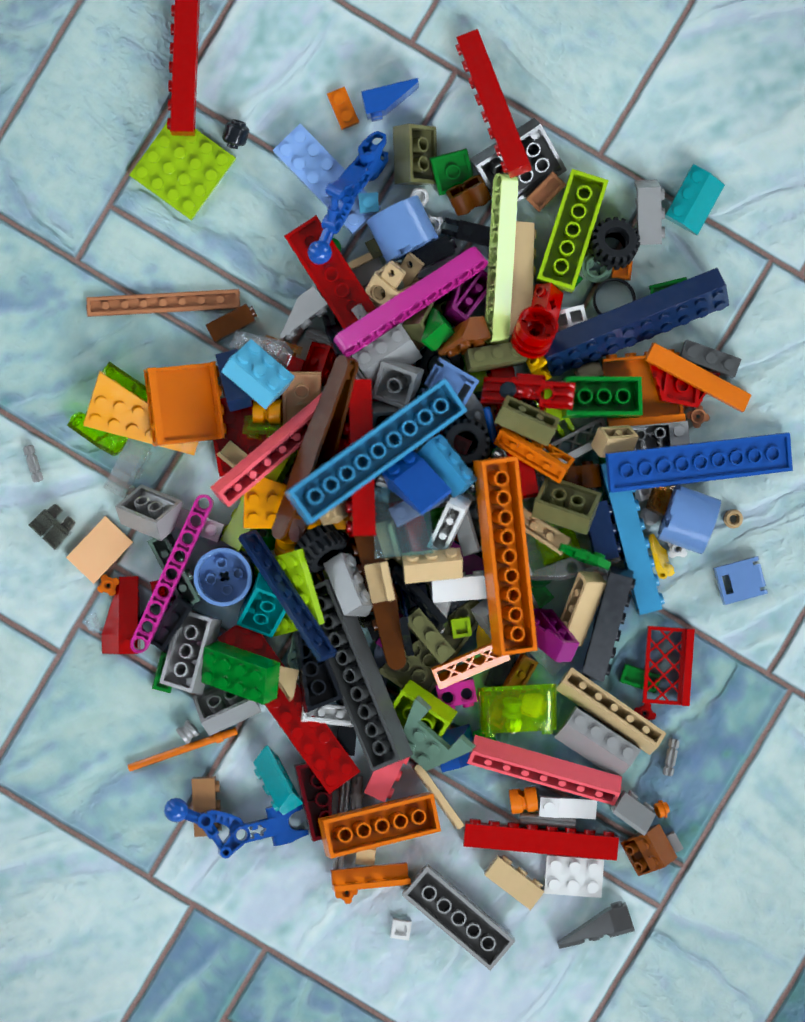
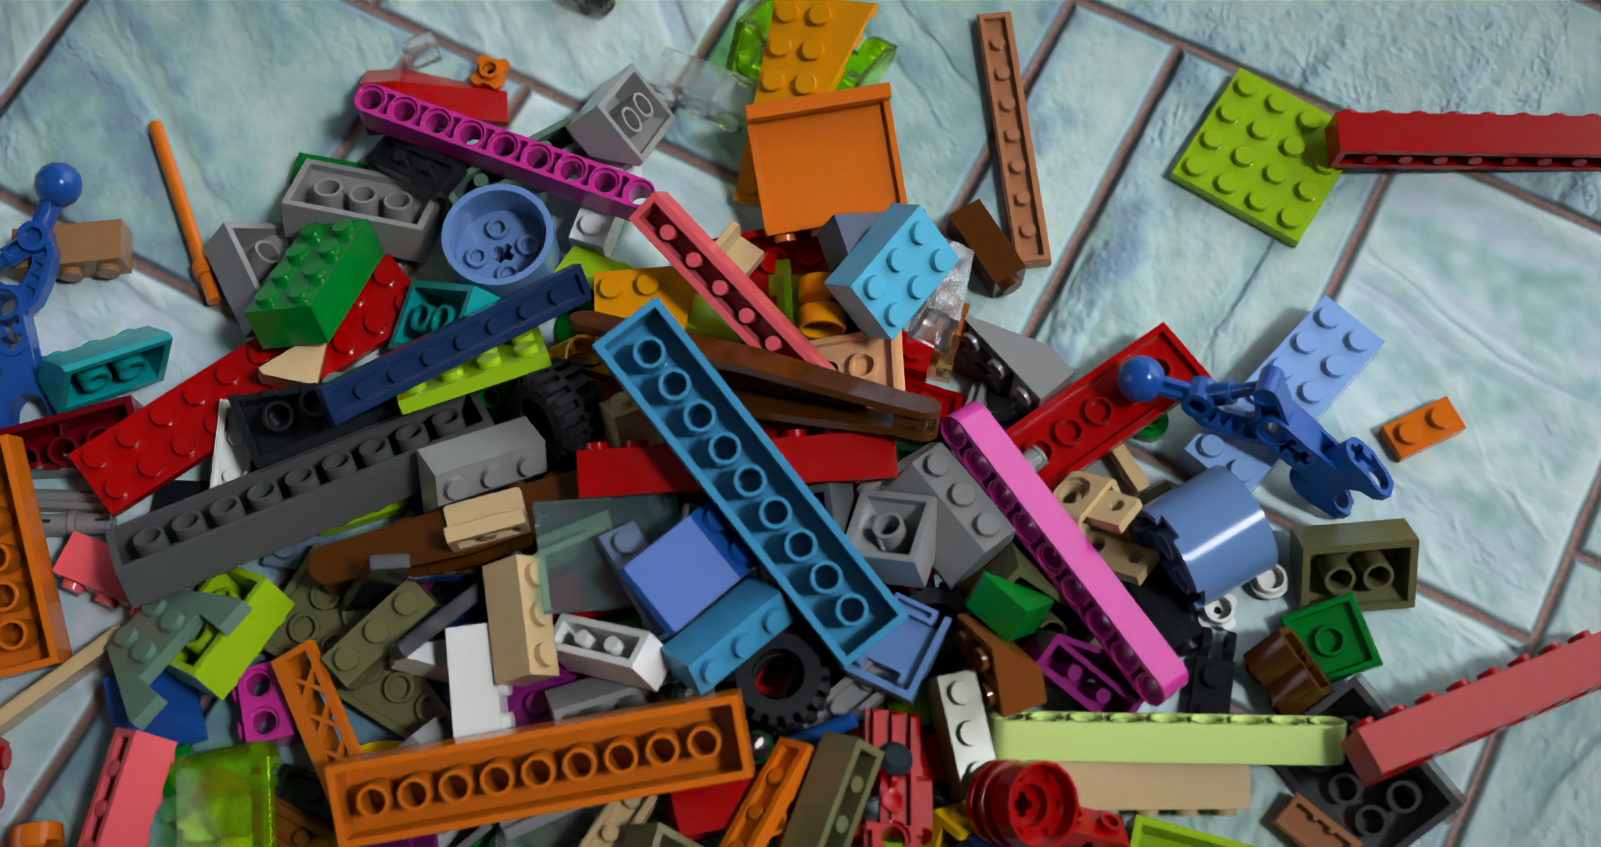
camera: 90 degrees right, 20 degrees down
light nougat tile [66,516,133,584] -> none
light grey wheel [176,720,200,744] -> none
black head [222,119,249,149] -> none
medium azure plate [358,192,379,214] -> none
blue slope [361,78,419,122] -> none
lime plate [450,616,472,639] -> none

